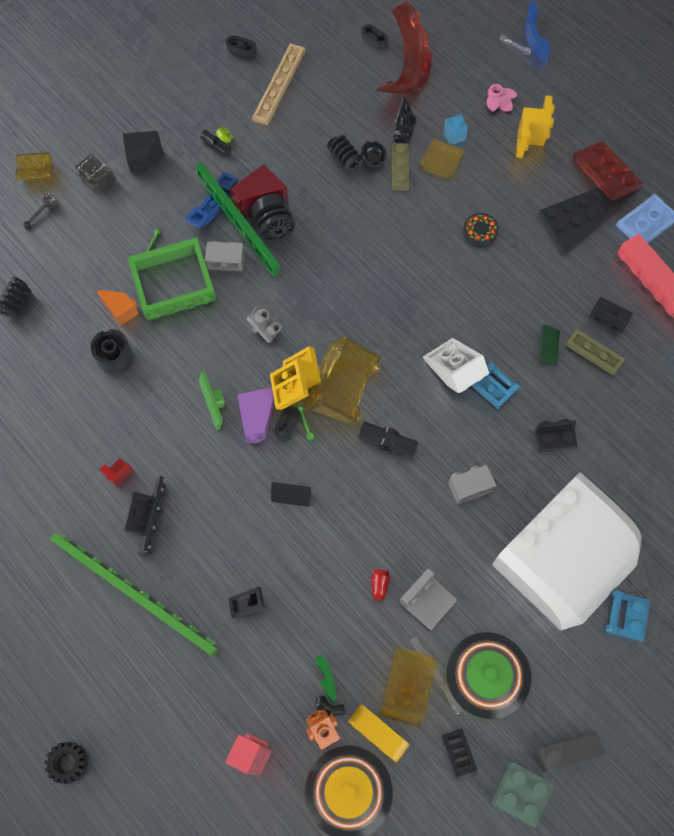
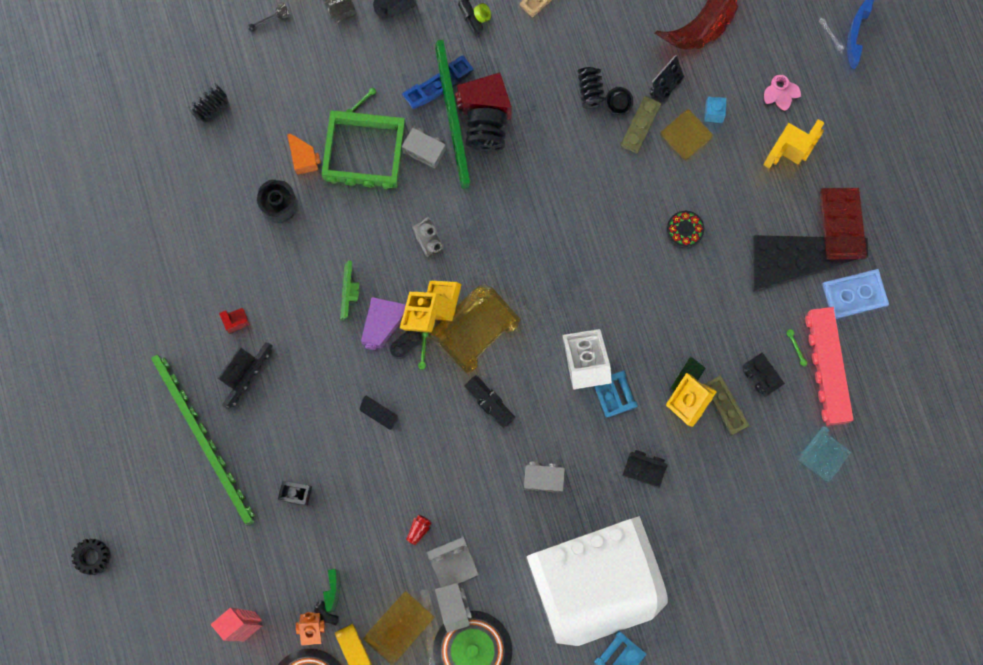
camera: 25 degrees right, 10 degrees up
none -> light grey brick [435,583,472,633]
none -> yellow bracket [666,373,717,427]
none -> bright green hinge [786,329,808,366]

